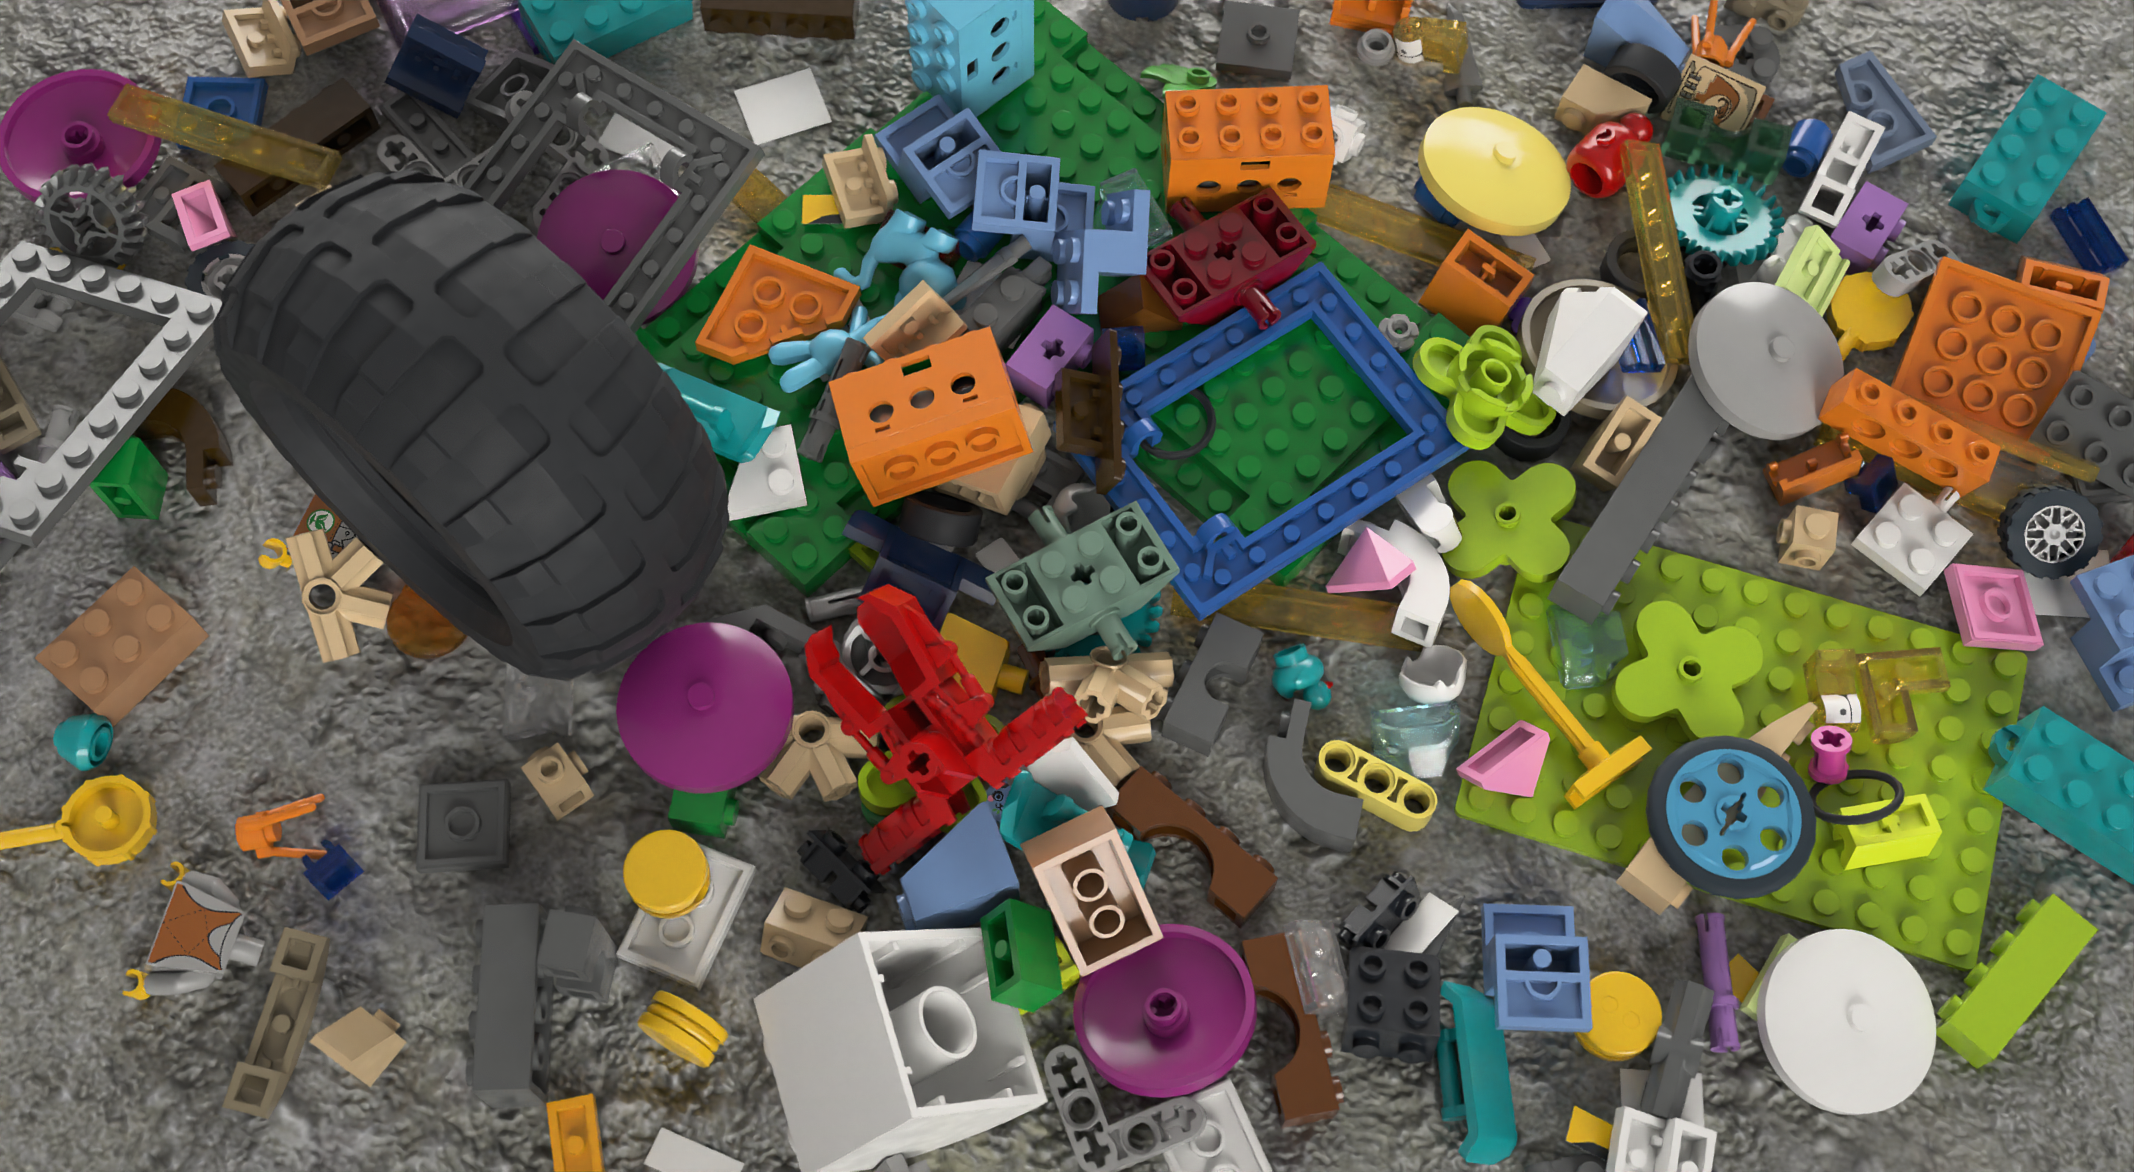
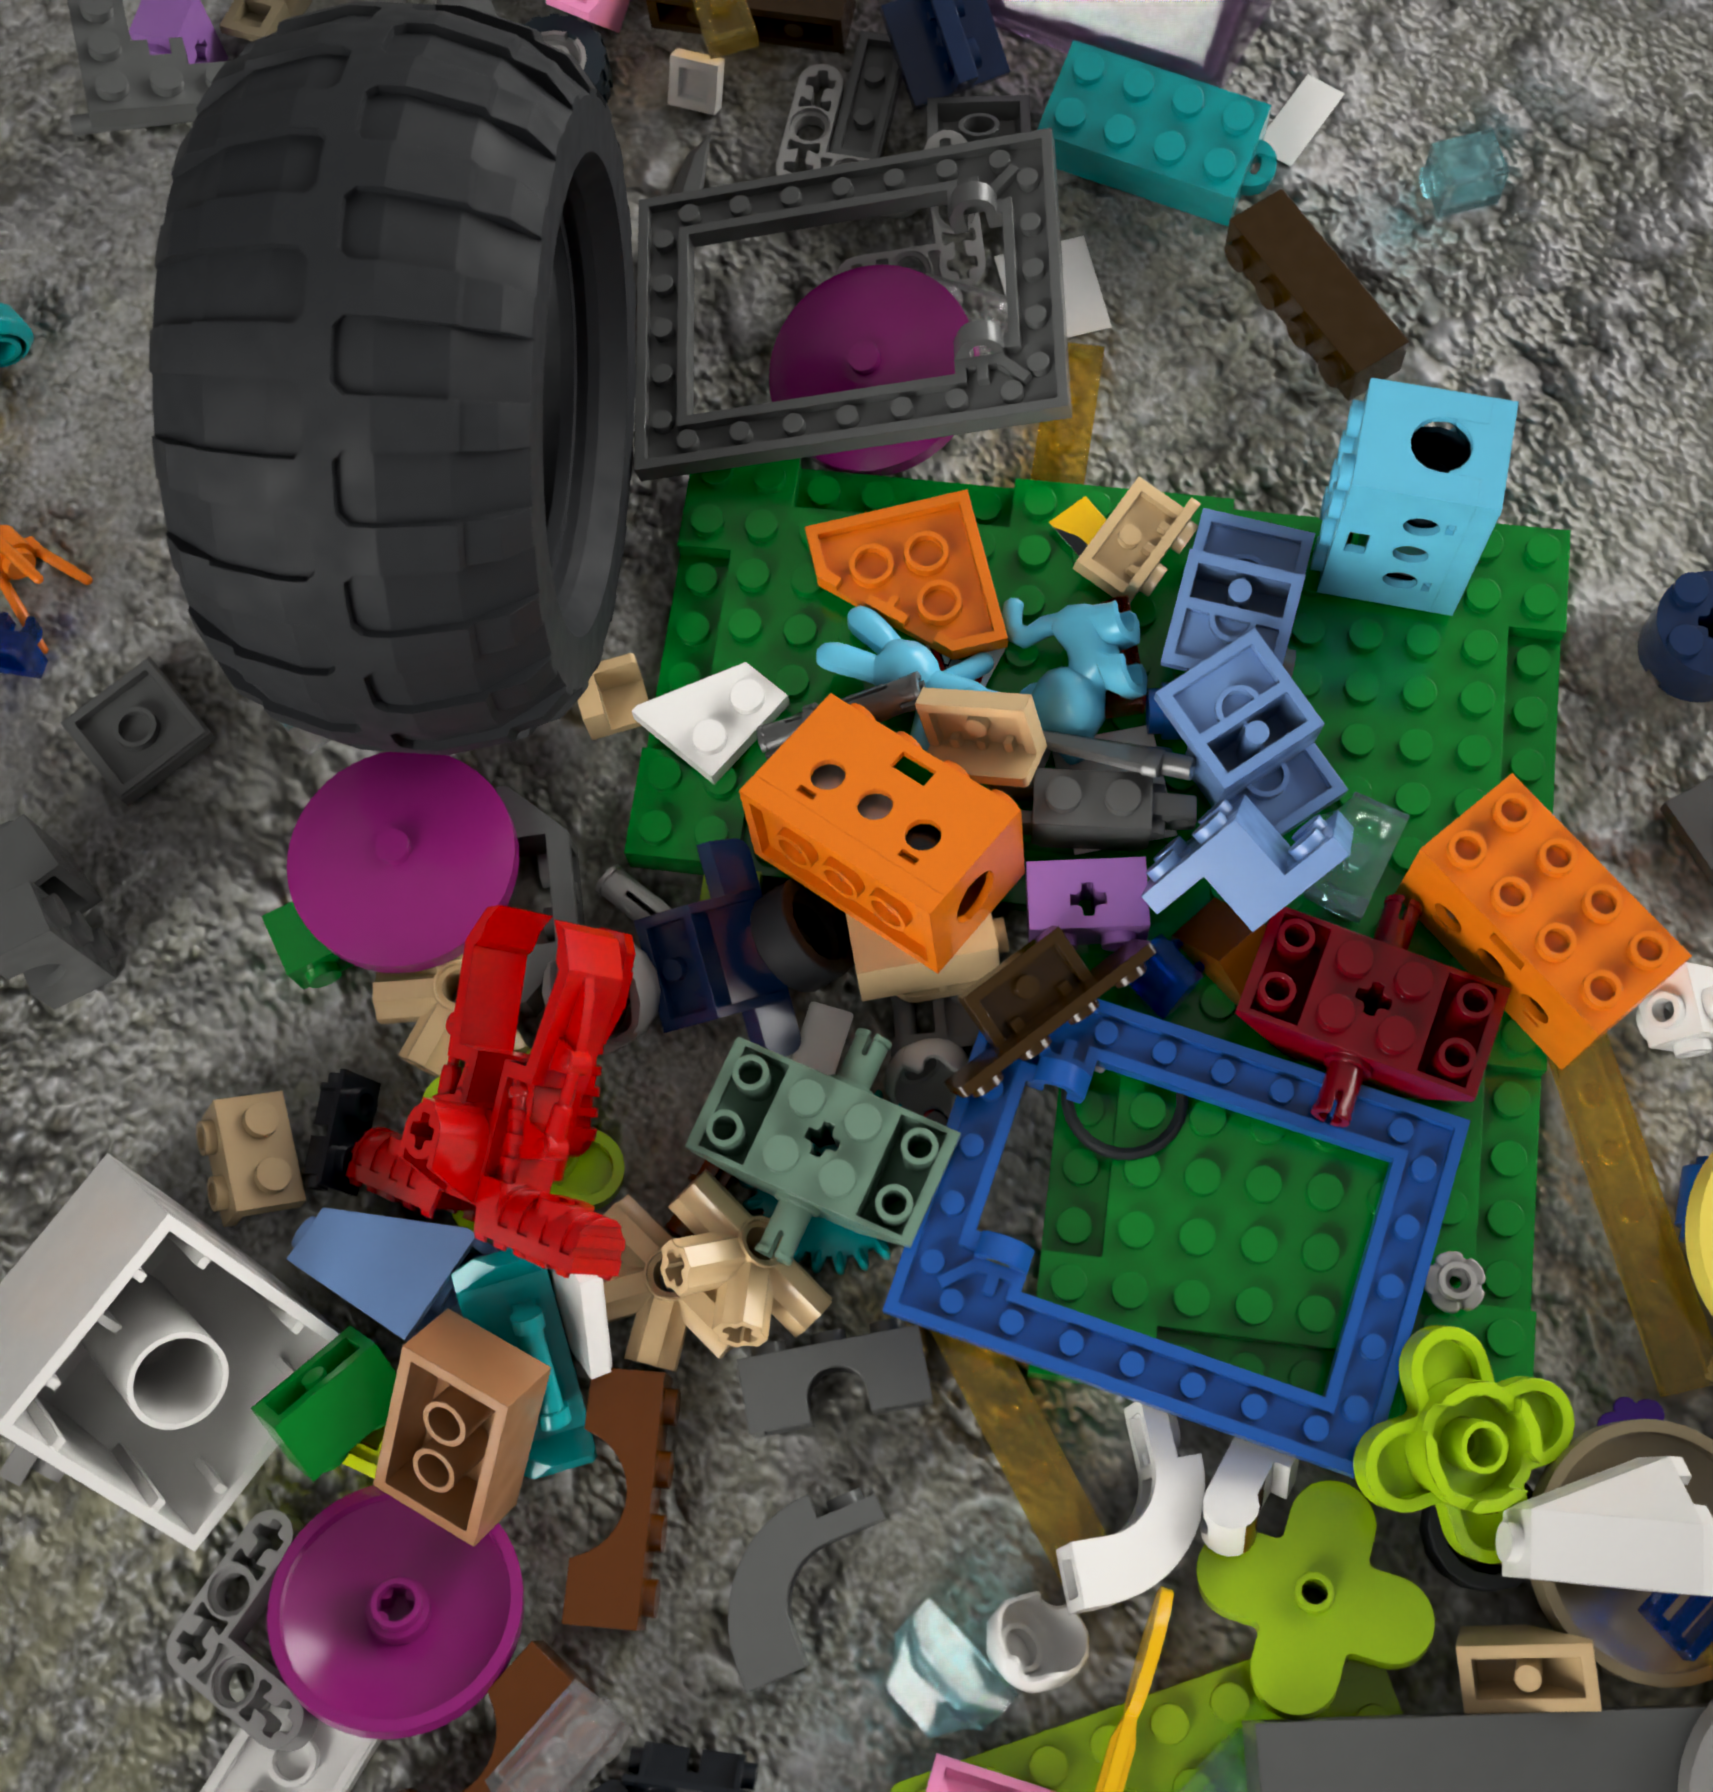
camera: 65 degrees right, 5 degrees up
medium nougat brick [35,566,209,727] -> none
tan brick [520,742,594,821] -> none
white tile [616,843,757,991] -> none
yellow head [623,830,711,919] -> none
yellow head [637,990,728,1068] -> none
teal piece [658,363,780,463] -> none
white sticker [734,68,832,145] -> none
yellow torso [940,612,1029,702] -> none
bright green plate [1140,64,1217,98] -> none
teal animal [1272,644,1334,710] -> none
light yellow beam [1314,740,1437,832] -> none
bright pink slope [1325,527,1416,594] -> none
orange slope [1418,229,1535,337] -> none

